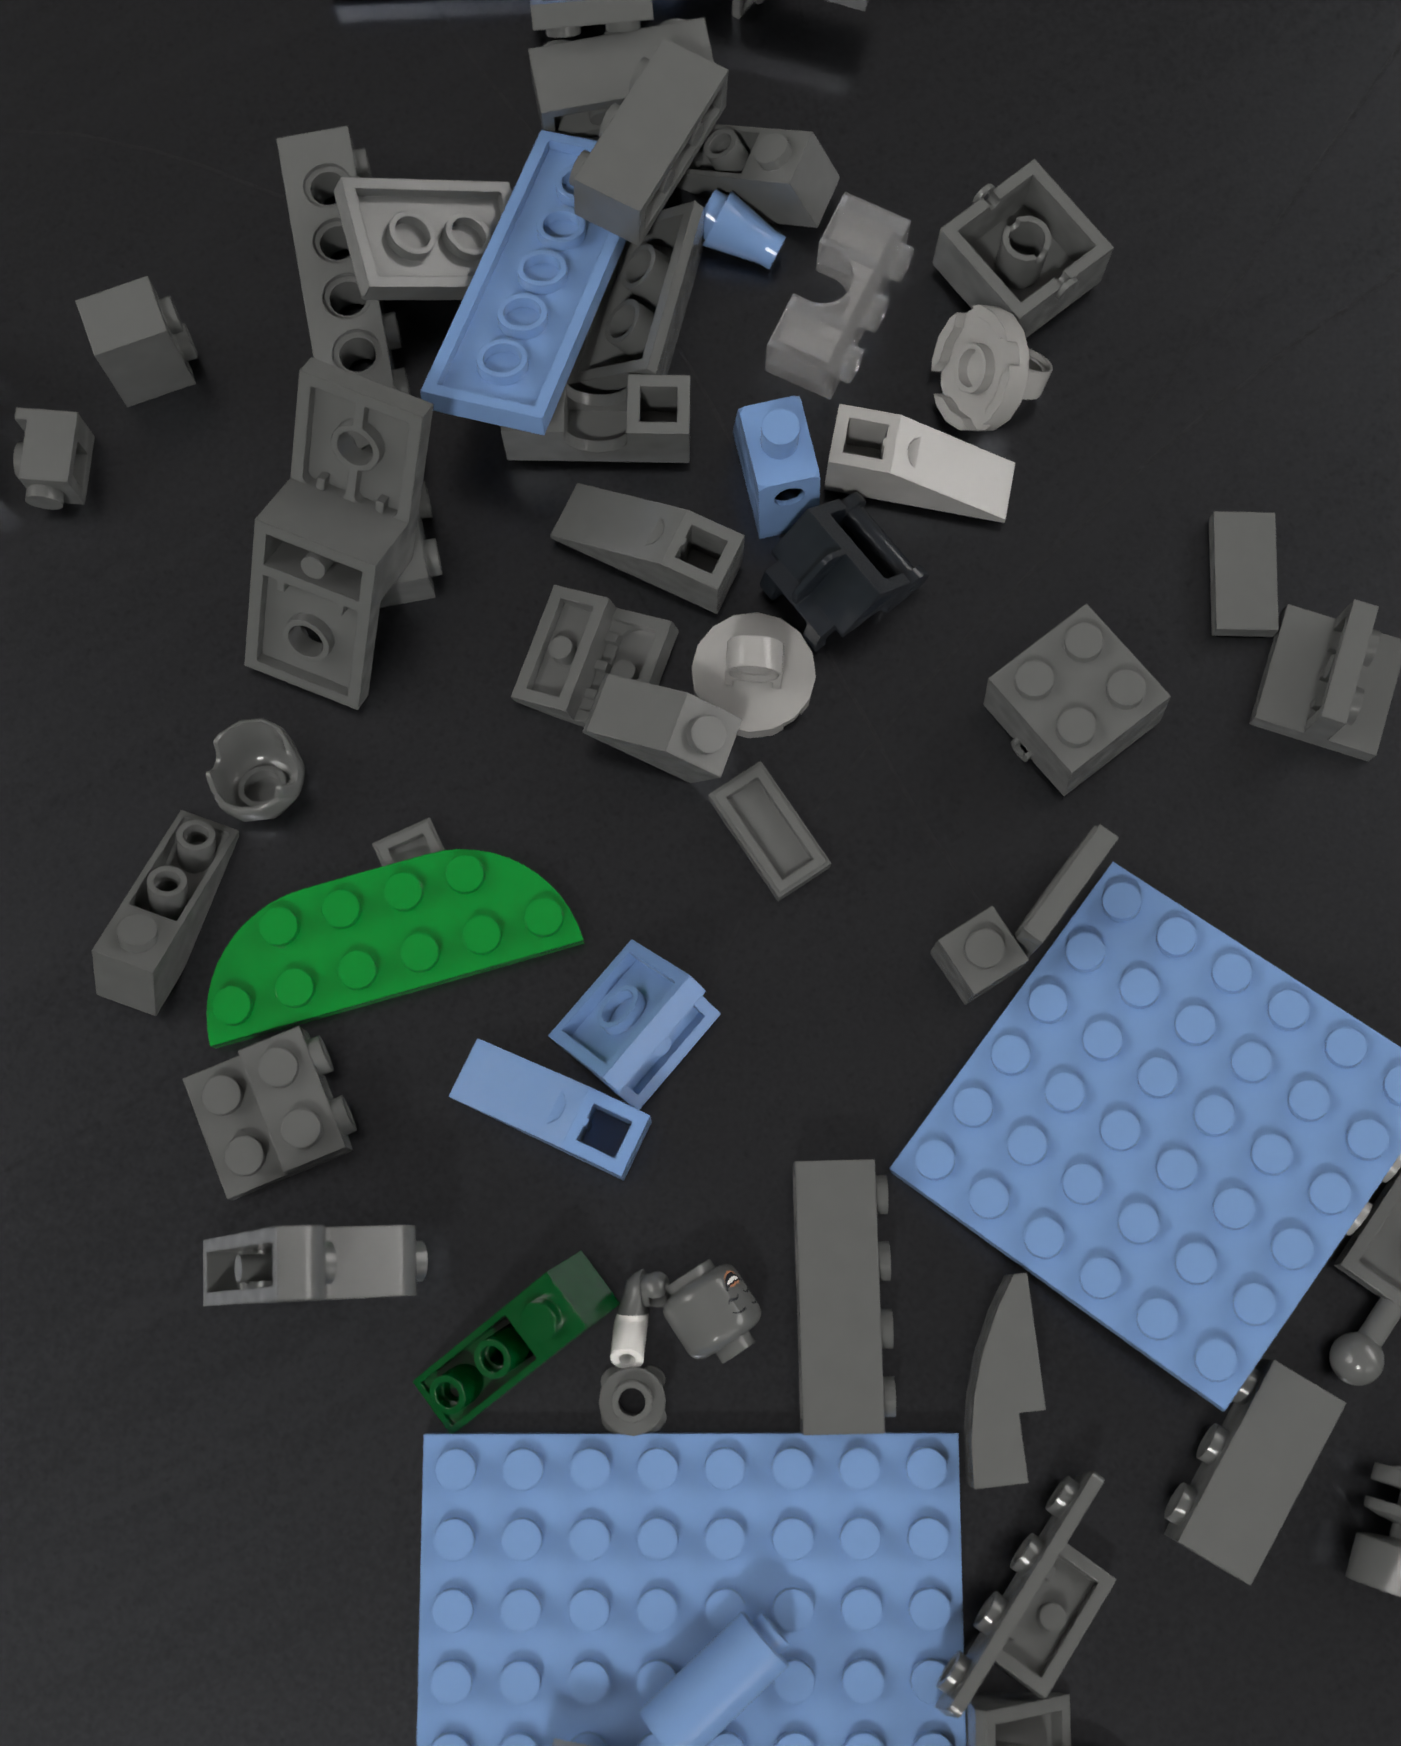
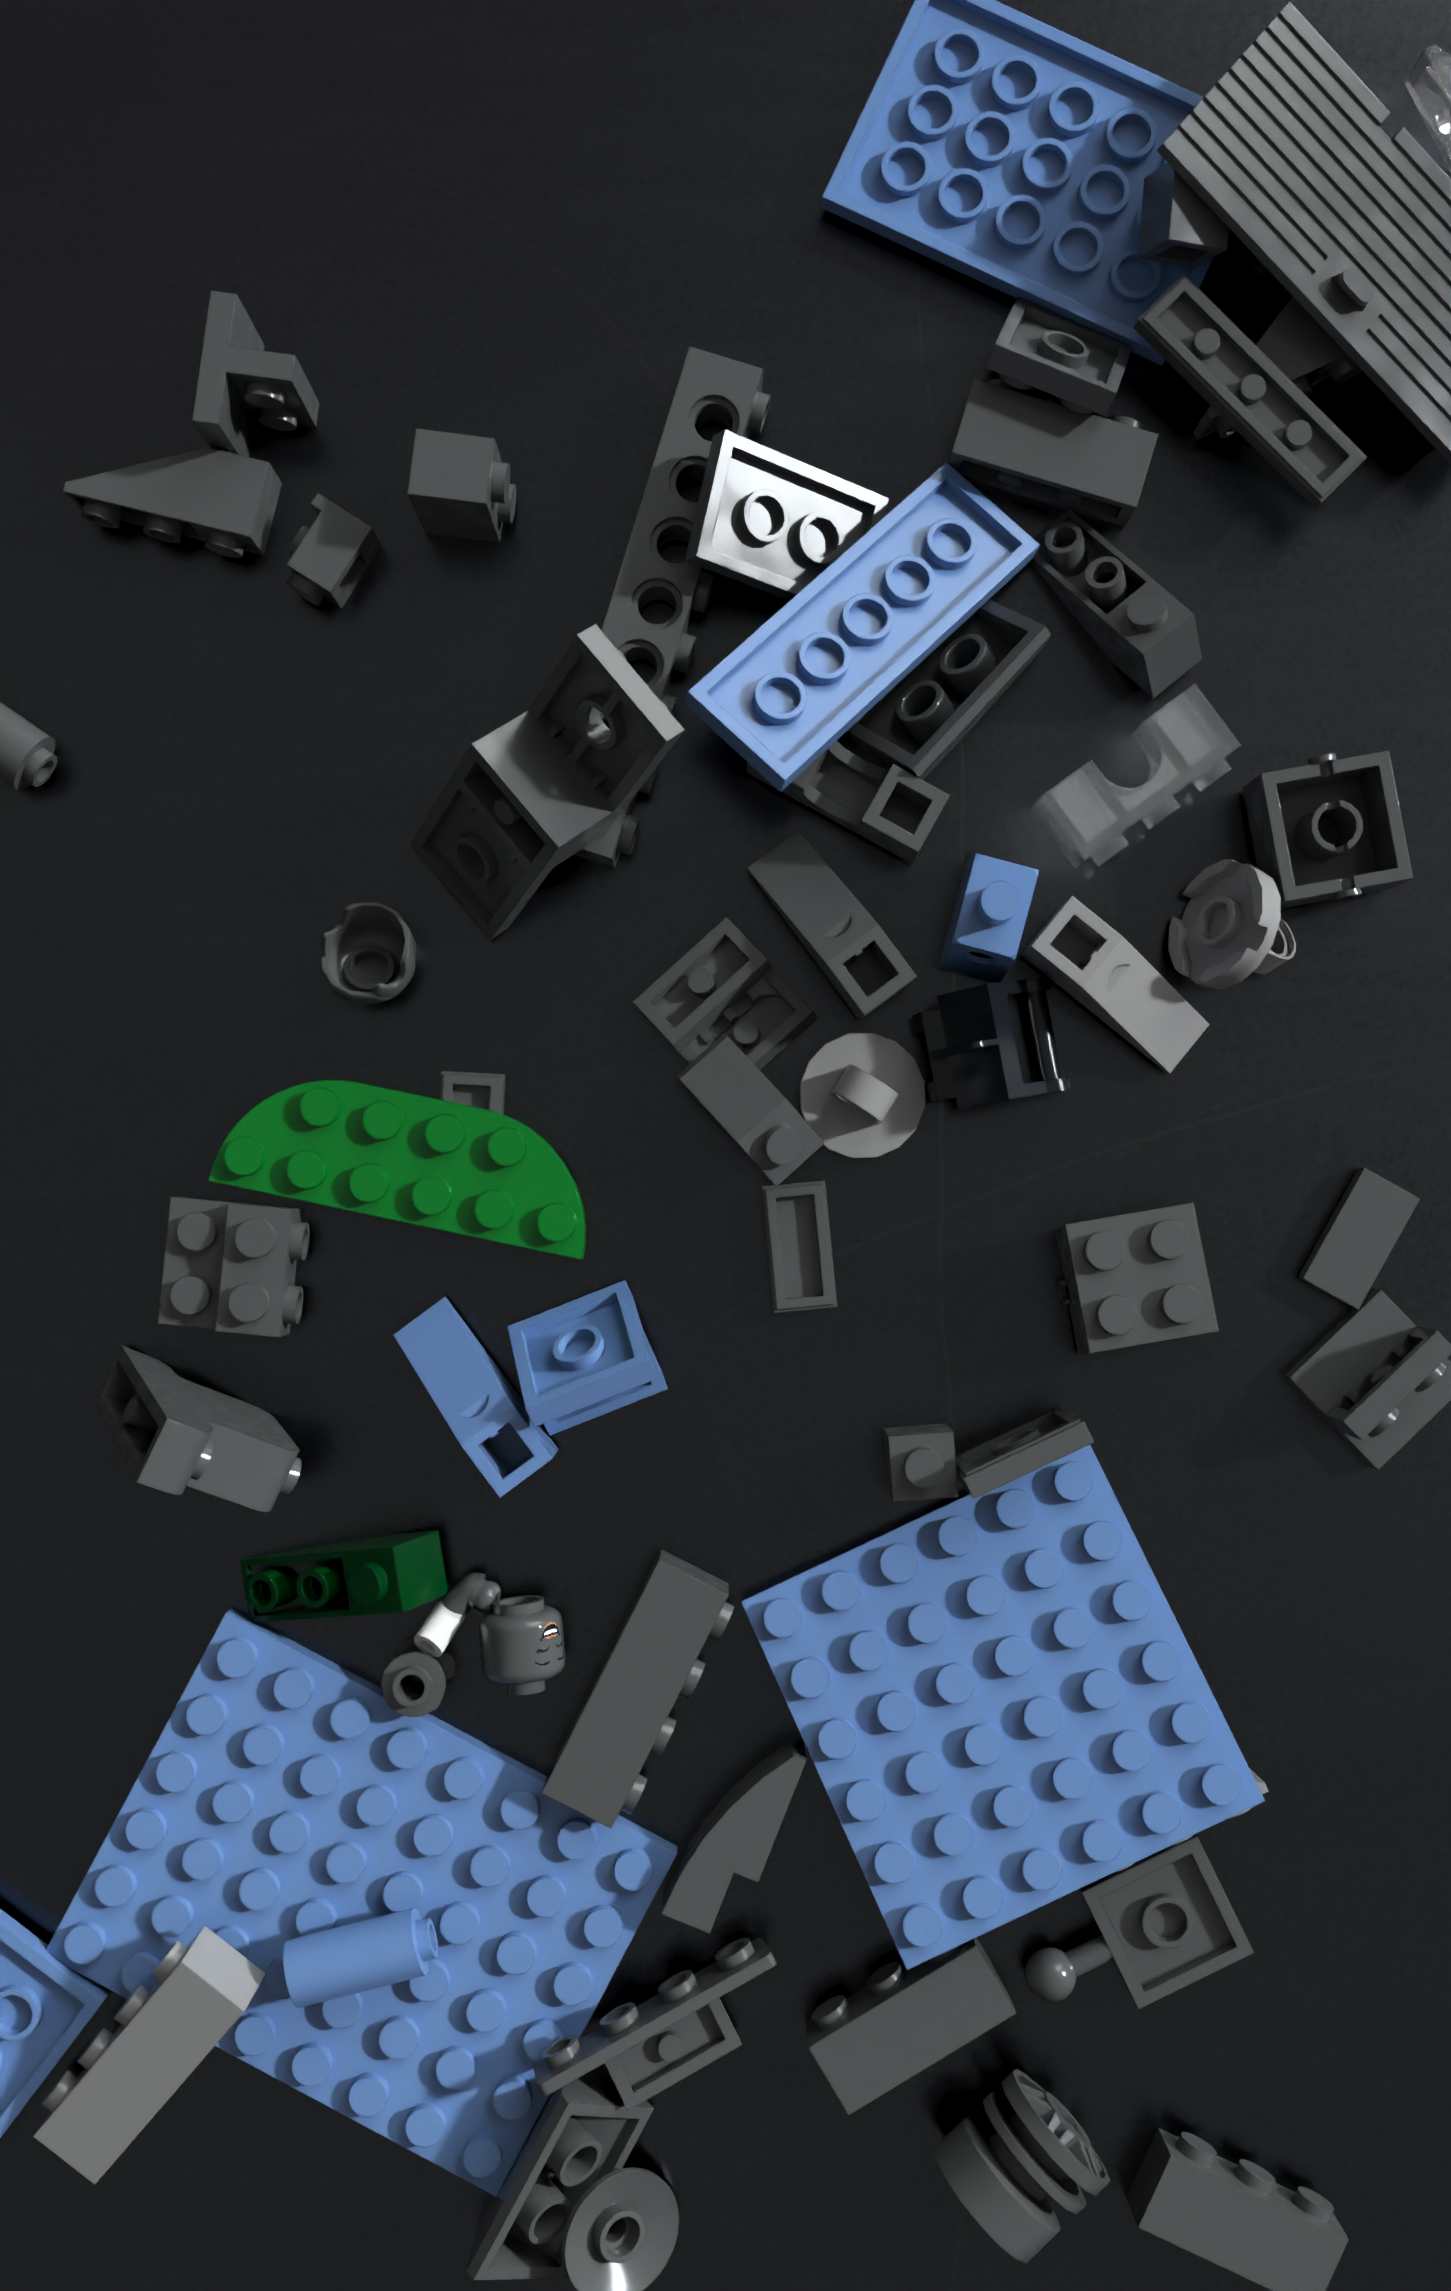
camera: 25 degrees right, 10 degrees up
dark grey slope [92,810,239,1016] -> none
dark grey brick [569,38,729,246] -> none
medium blue cone [703,189,786,269] -> none

